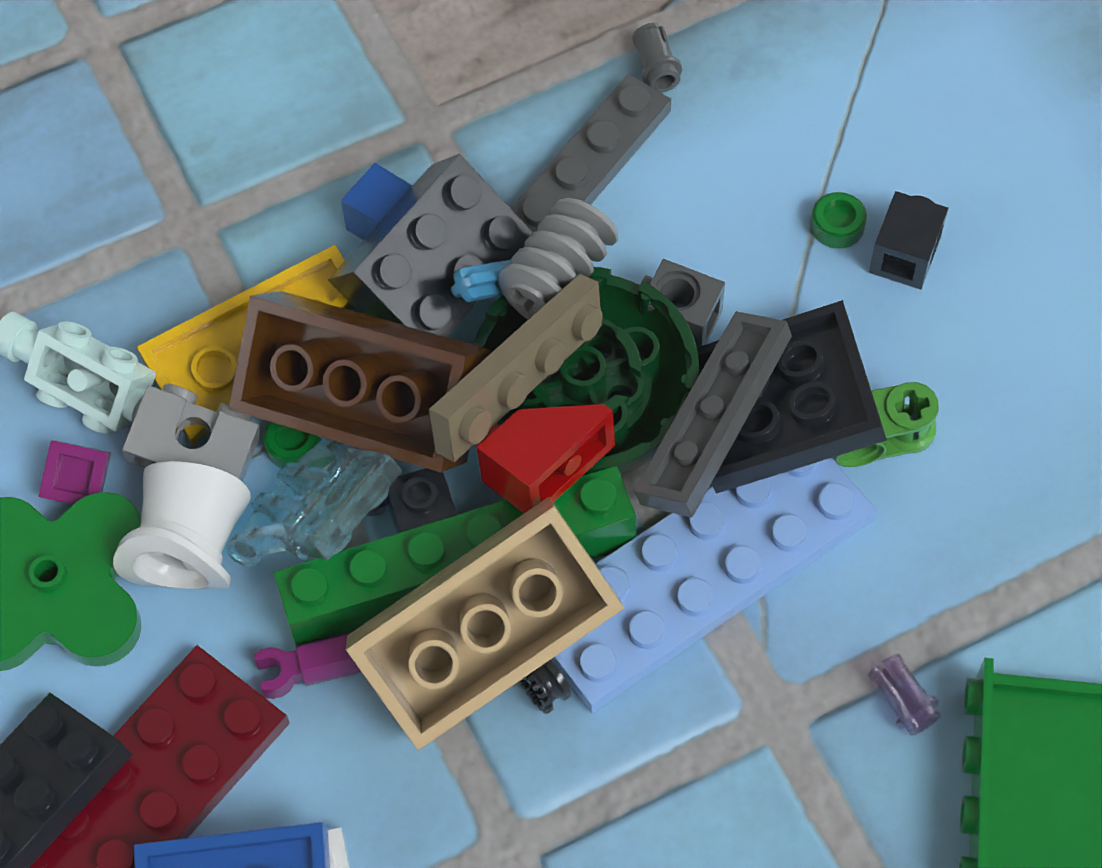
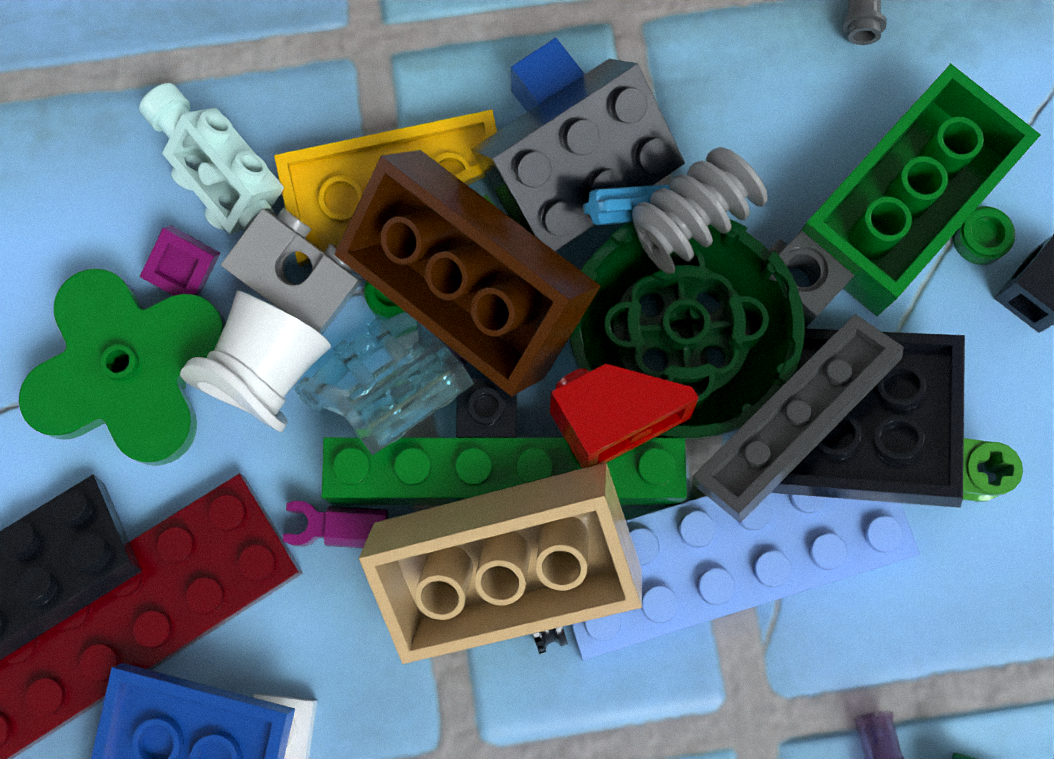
camera: 15 degrees right, 15 degrees up
dark tan plate [429,274,603,462] -> none
dark grey plate [511,74,672,232] -> none
none -> green brick [798,63,1041,316]

